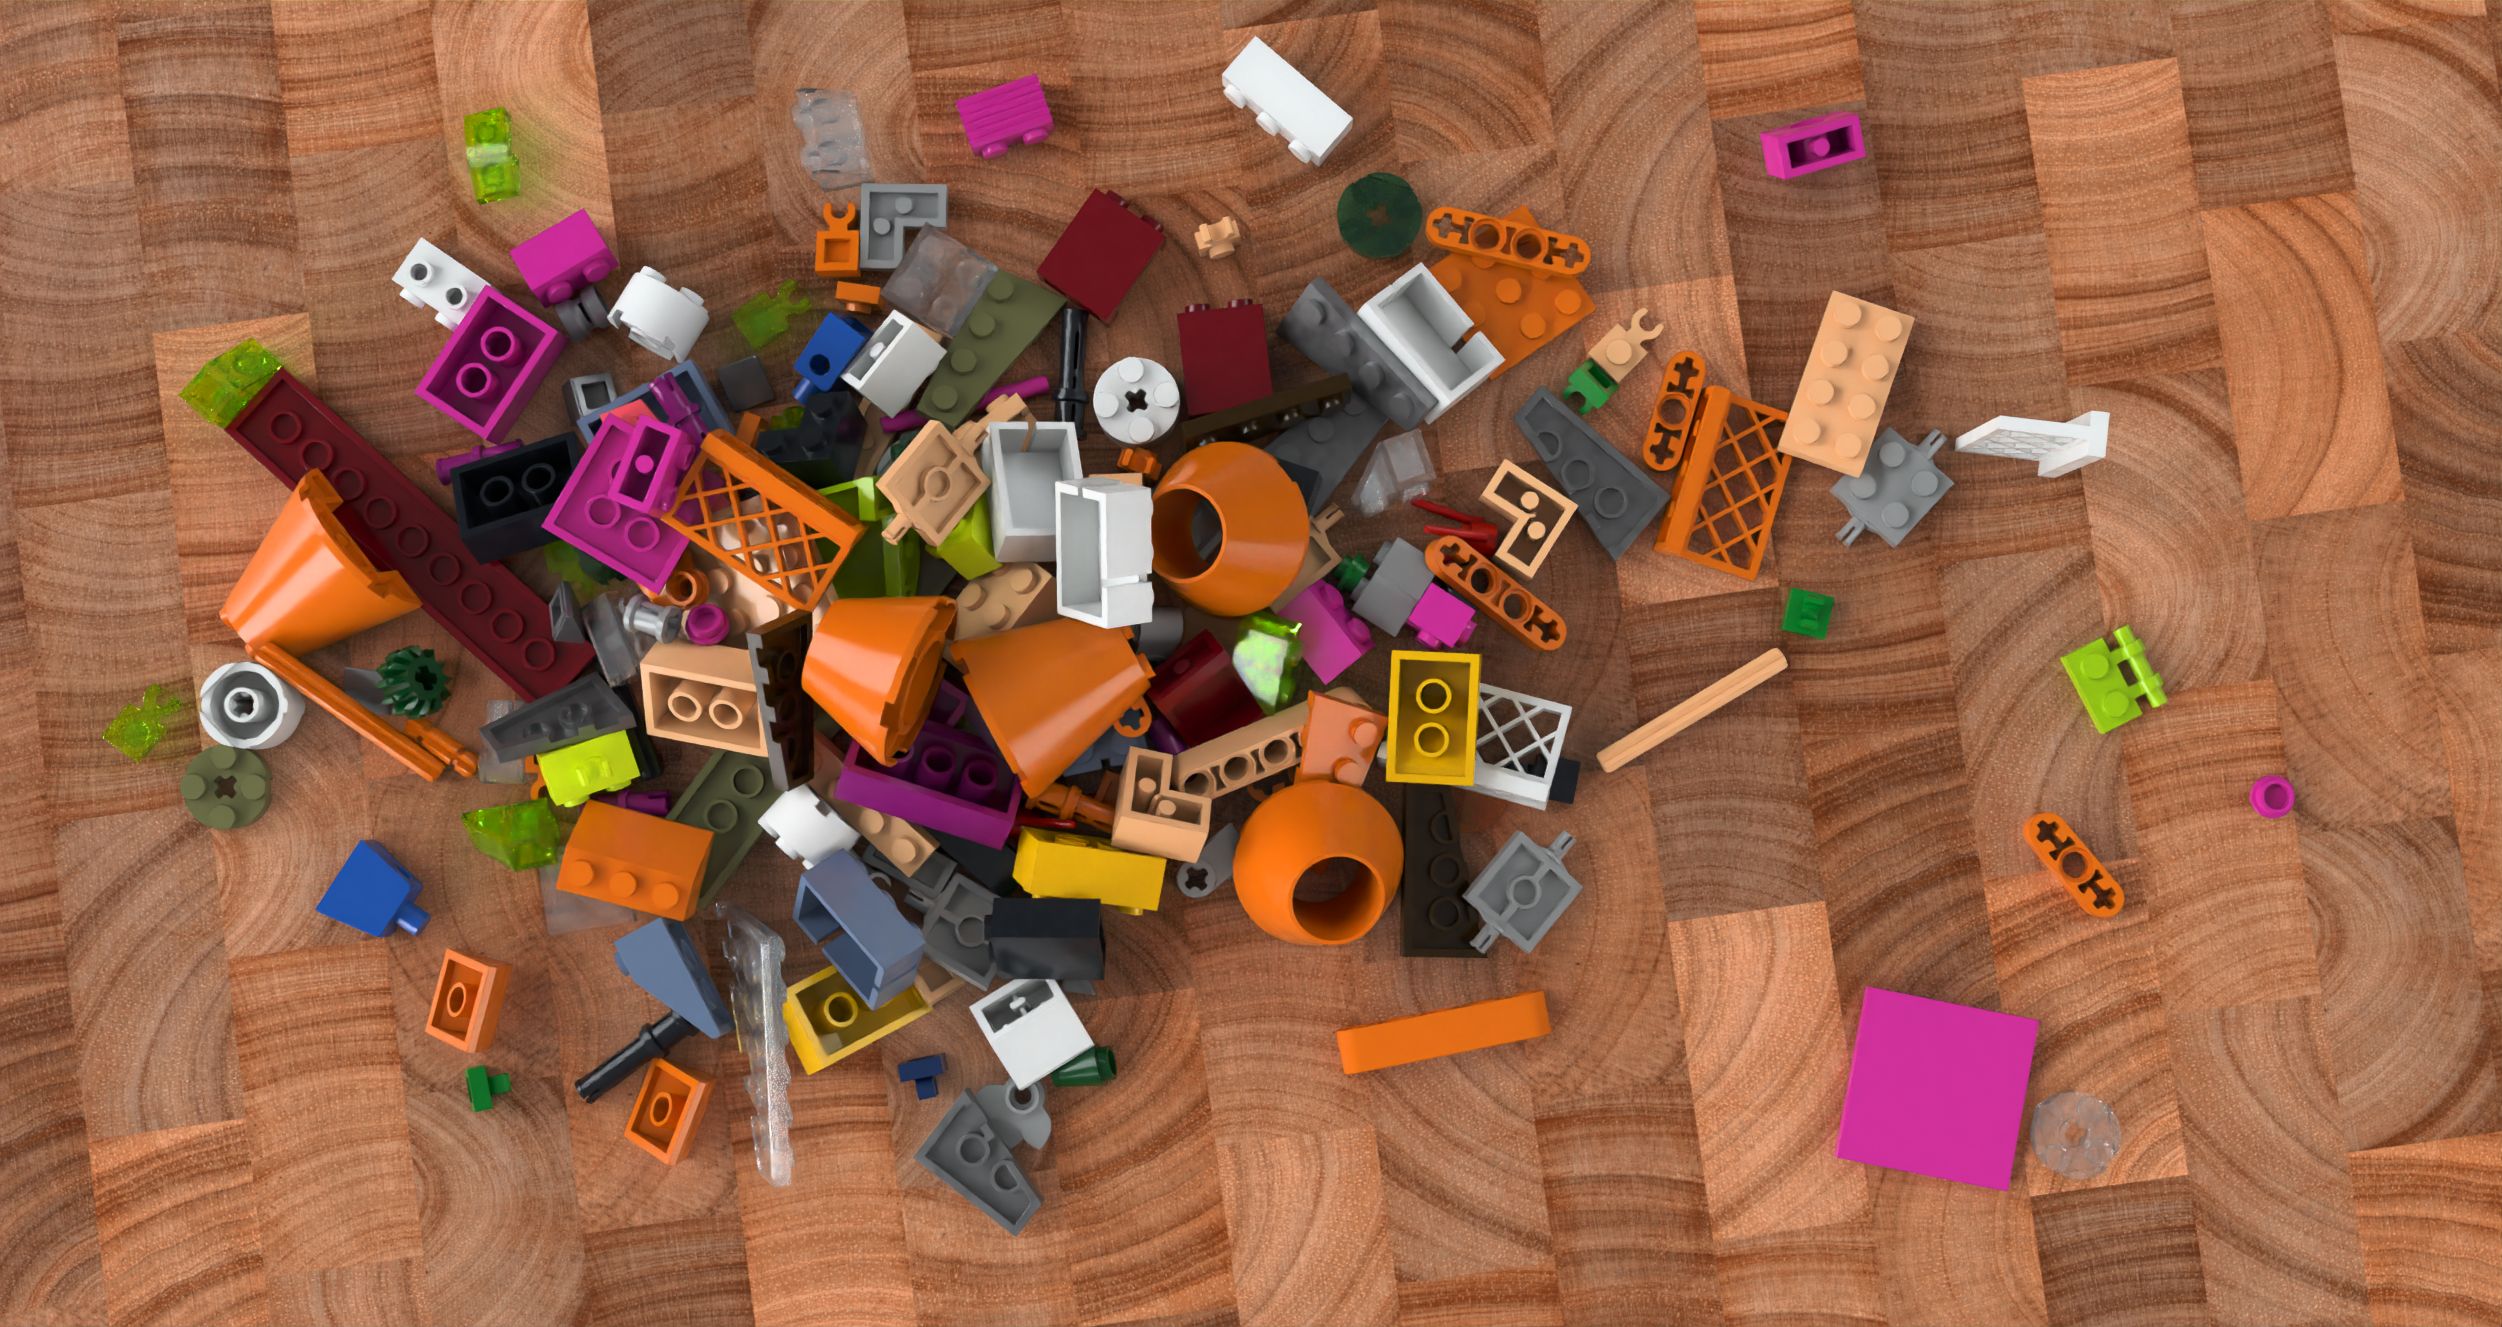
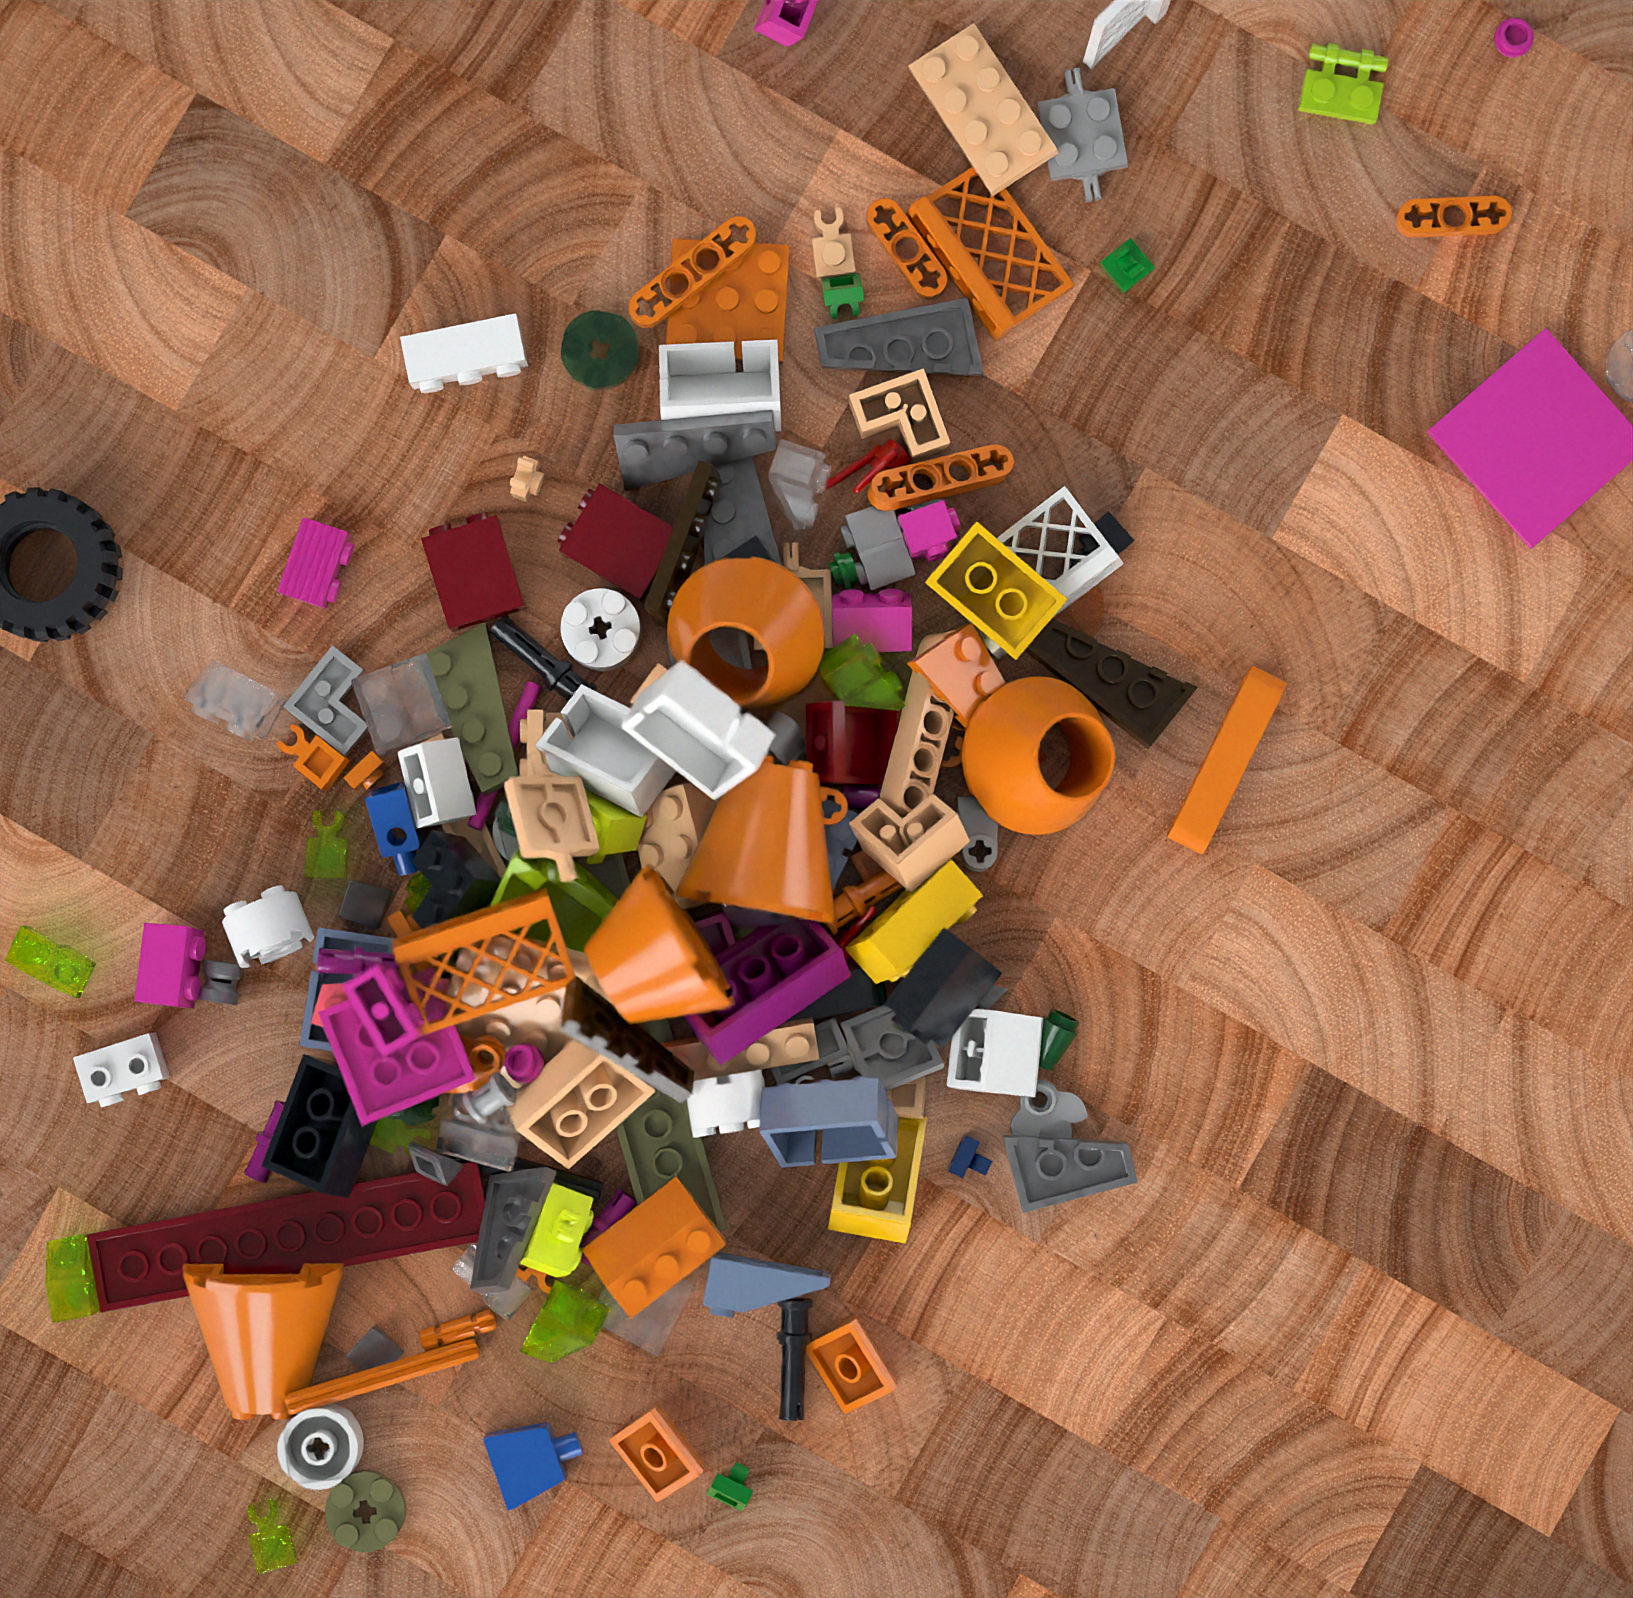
camera: 55 degrees left, 0 degrees up
dark green gear [375,645,453,720] -> none
dark pink brick [414,285,570,445] -> none
flat silver slope [562,372,617,426] -> none
clear wing [716,900,795,1188] -> none
orange plate [1117,447,1164,484] -> none
light grey plate [1462,830,1583,954] -> none
light nougat axle [1596,648,1788,772] -> none

